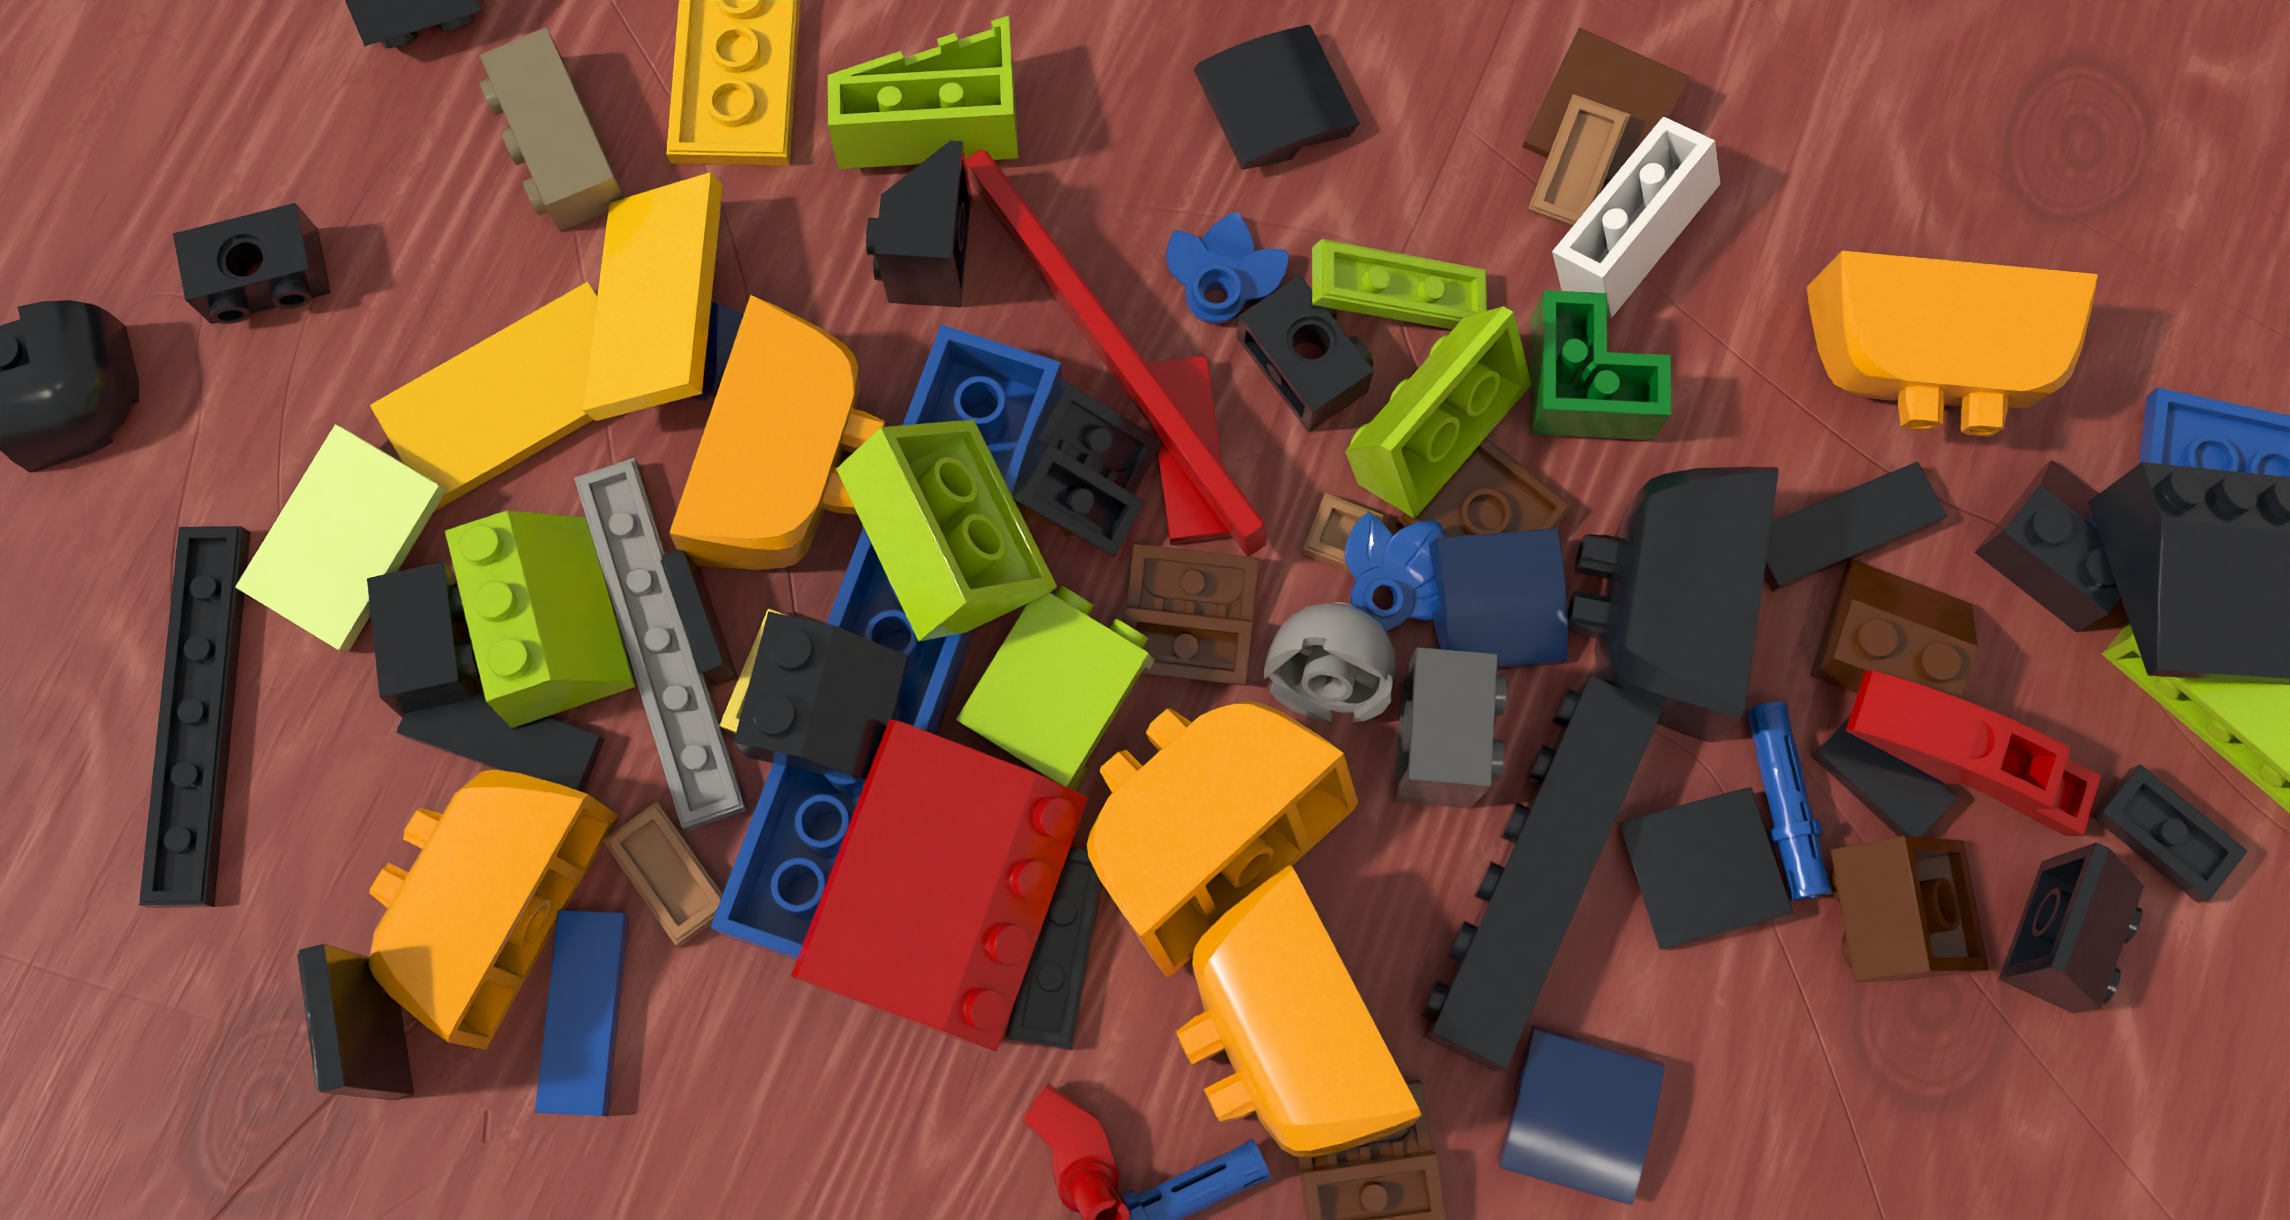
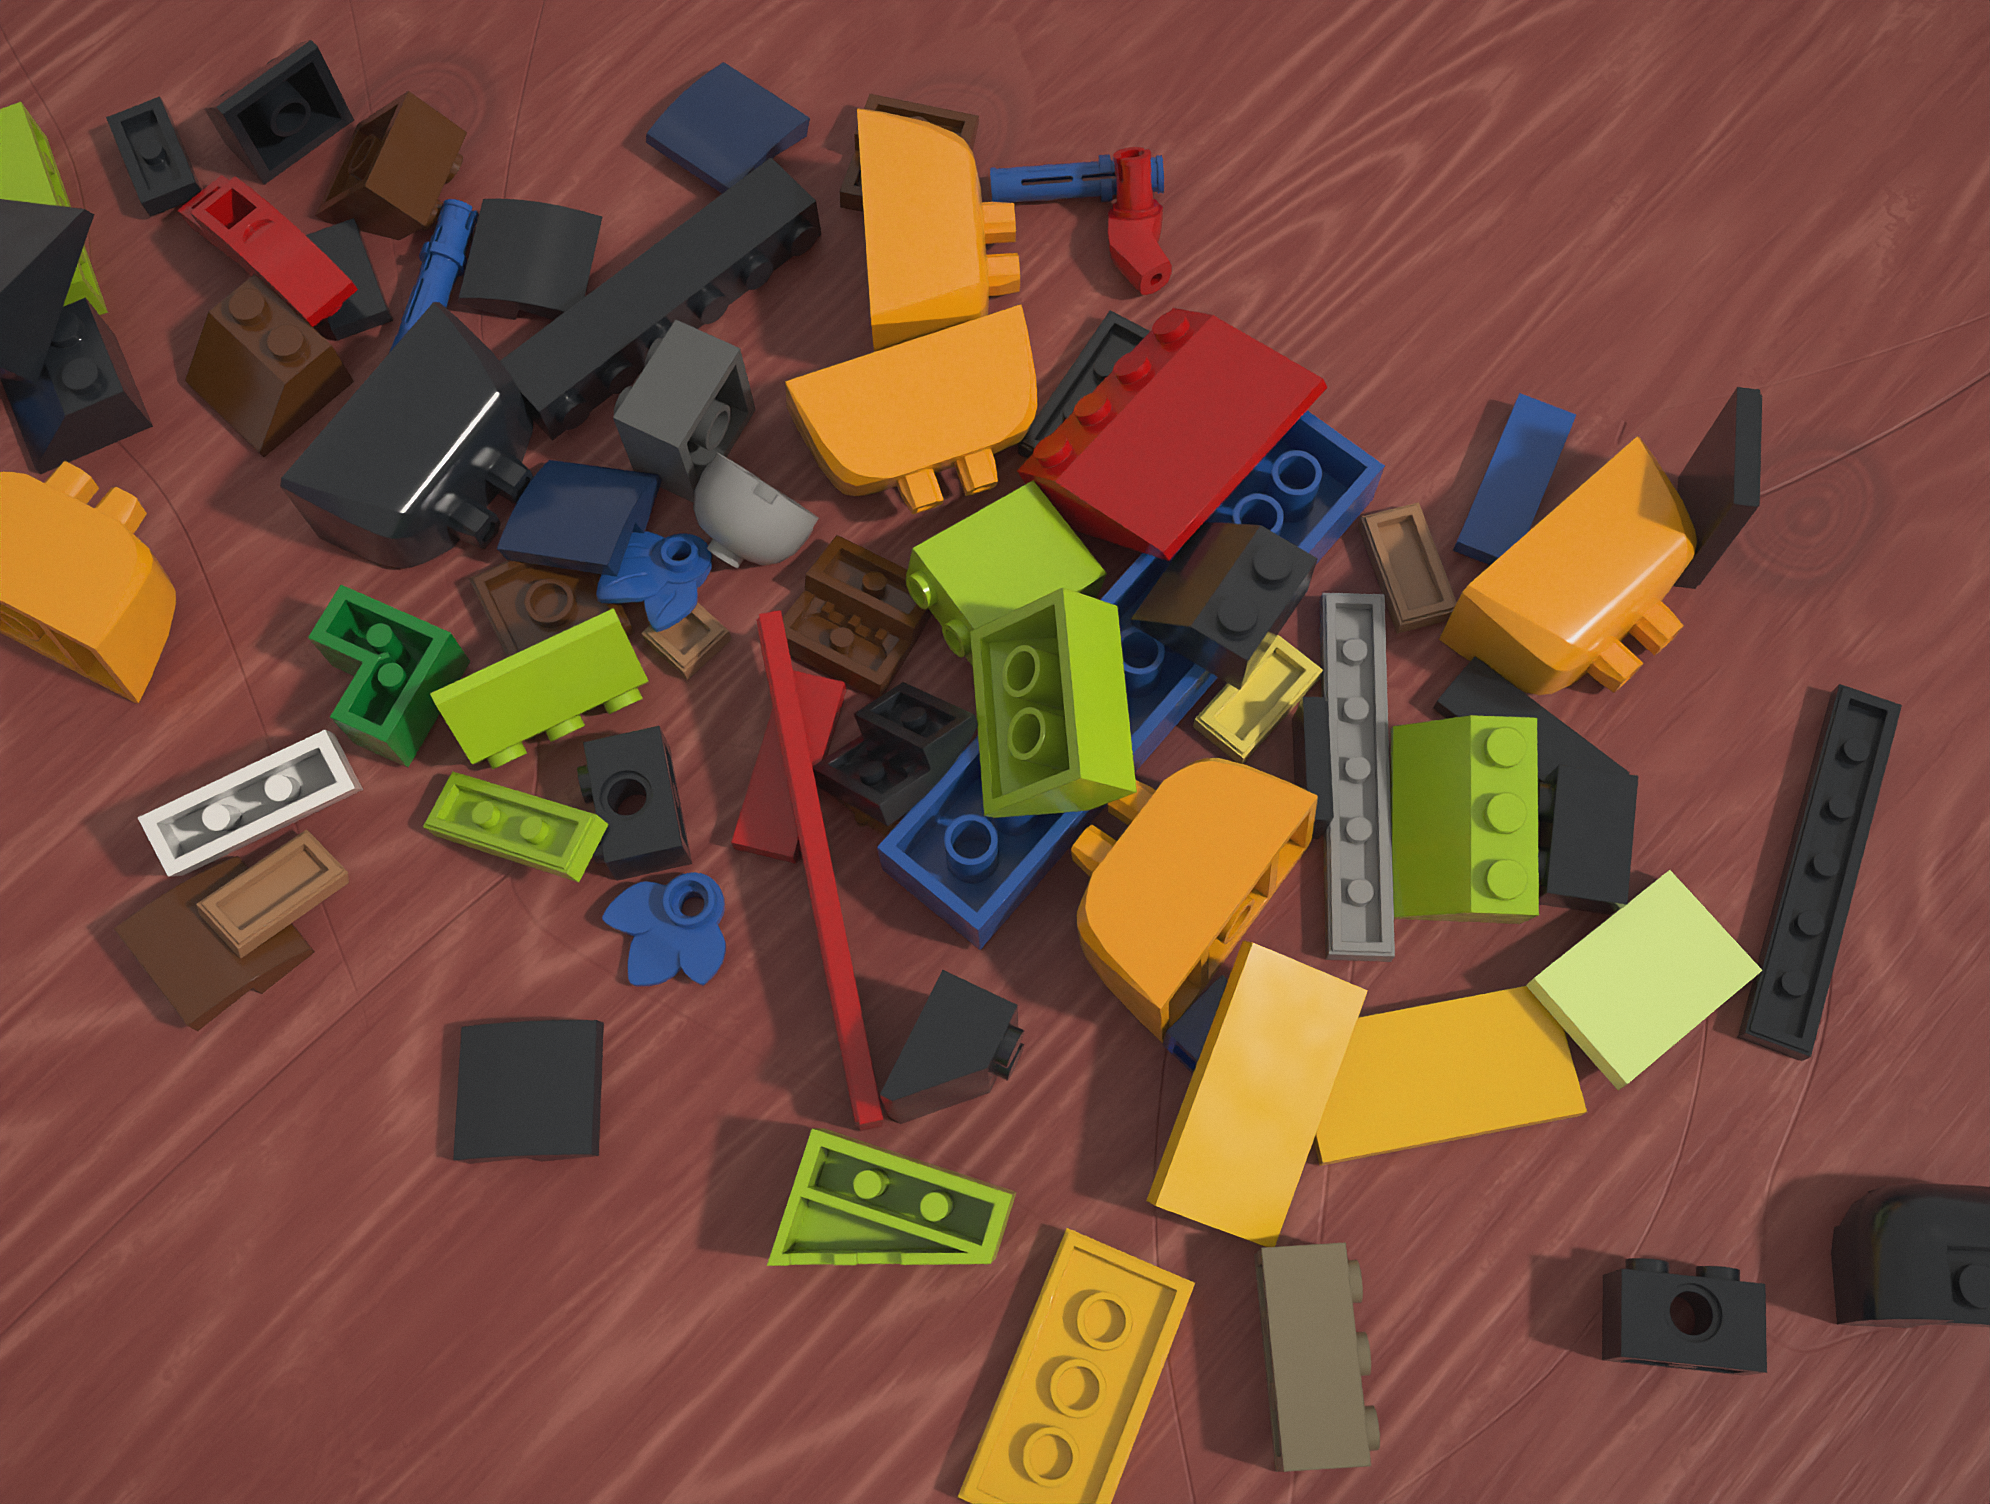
camera: 155 degrees left, 5 degrees down
black tile [1764,461,1947,592] -> none

